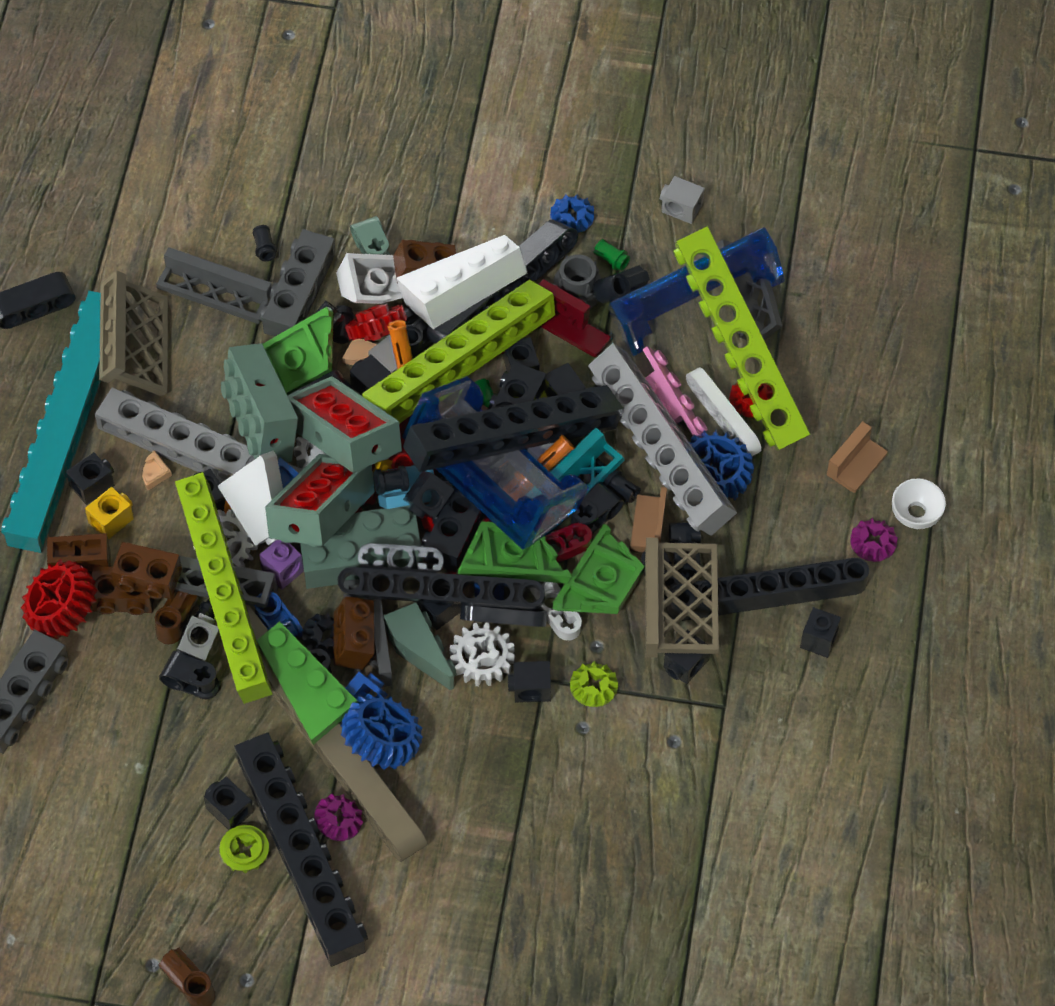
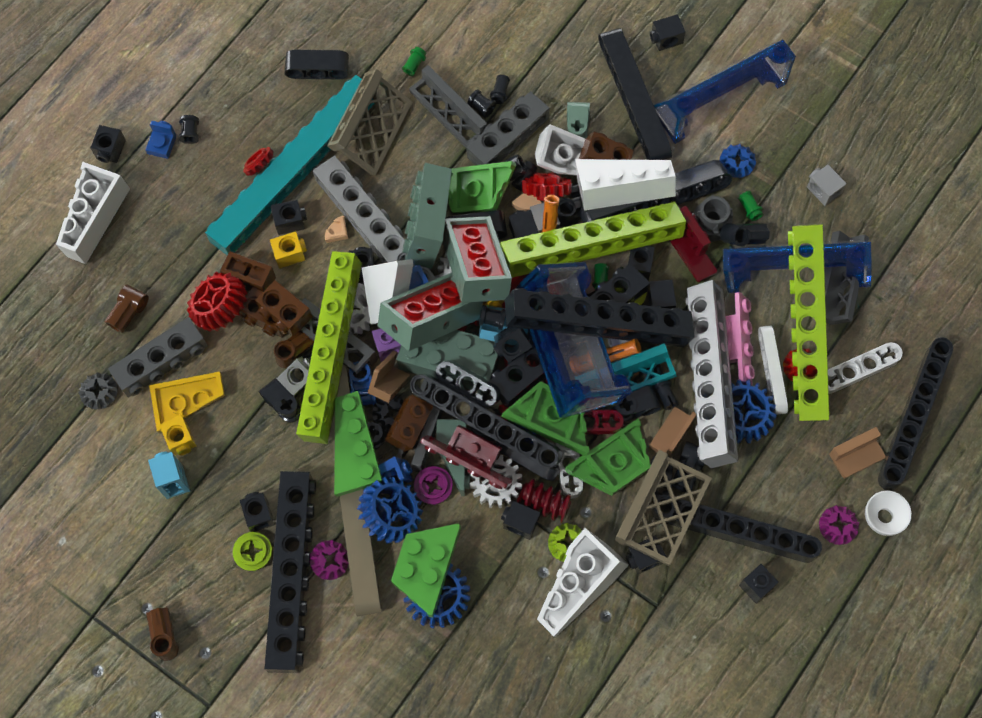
camera: 30 degrees right, 10 degrees up
none -> medium azure brick [148,452,190,499]
none -> yellow wing [149,371,225,433]
none -> yellow brick [159,415,197,456]
none -> red gear [243,147,274,176]
none -> medium nougat panel [368,350,410,403]
none -> bright green wing [391,524,461,618]
none -> green pin [402,47,426,76]
none -> blue gear [403,563,470,629]
none -> magenta gear [414,466,453,505]
none -> dark red bracket [420,425,512,489]
none -> black bush [467,89,496,118]
none -> dark red piece [517,478,571,524]
none -> white wedge [537,528,629,637]
none -> black beam [598,28,672,160]
none -> black brick [650,14,686,51]
none -> clear blue windscreen [654,39,796,144]
none -> white beam [828,342,903,394]
none -> black beam [878,337,954,491]

